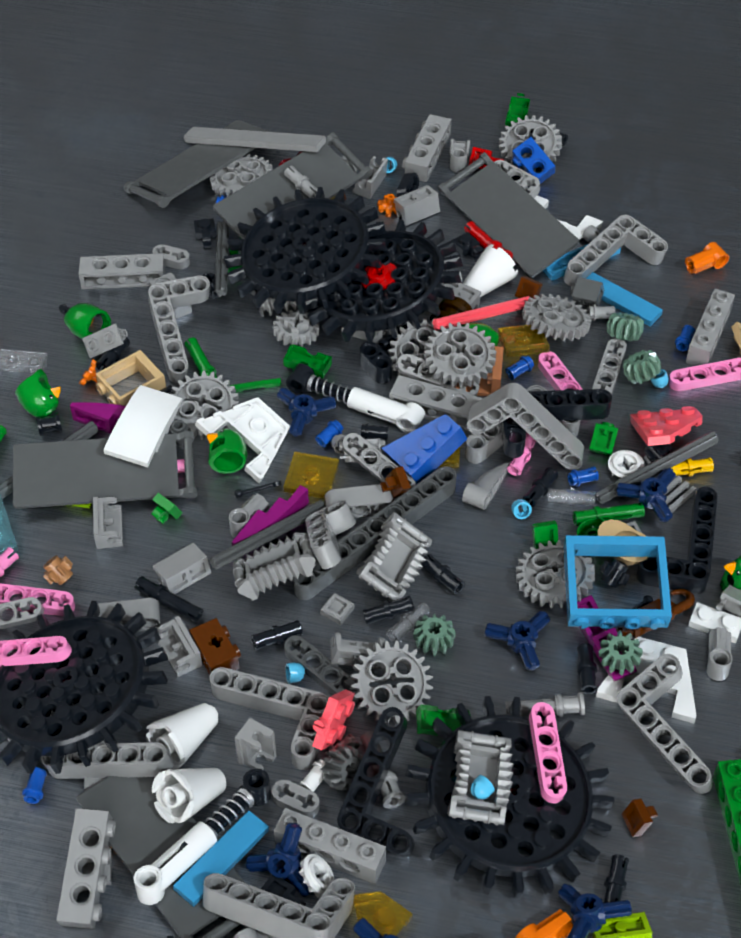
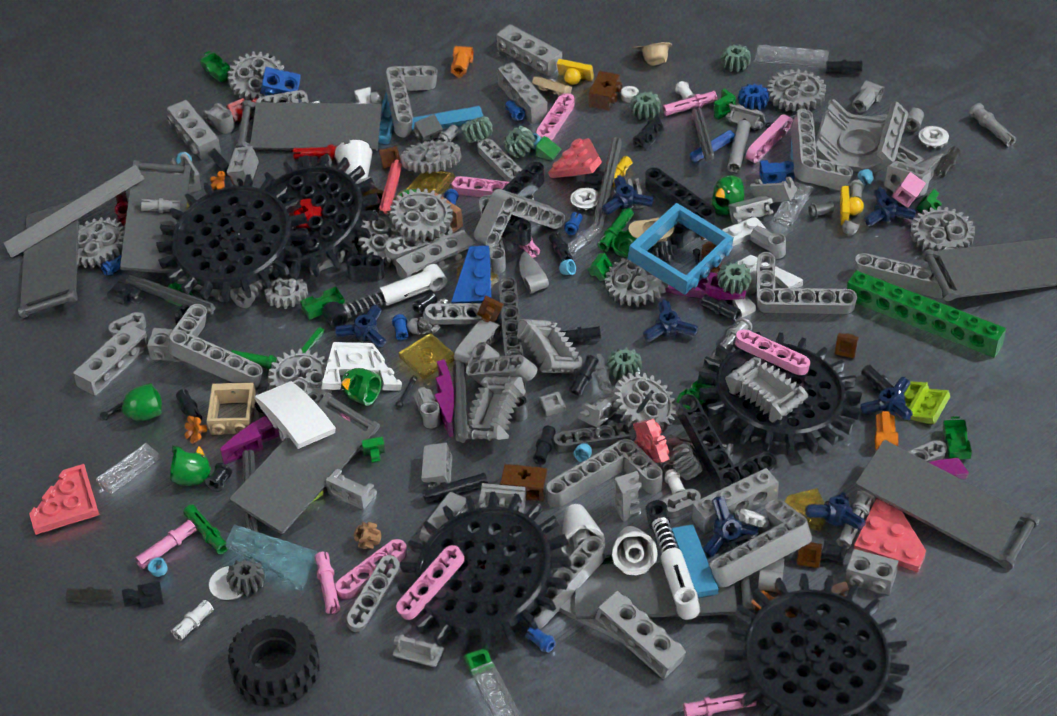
camera: 50 degrees left, 5 degrees down
light grey hinge [82,323,128,359] -> none
medium azure hinge [470,775,495,800] -> none
green bracket [589,422,618,456] -> none
none -> green slope [536,136,561,161]

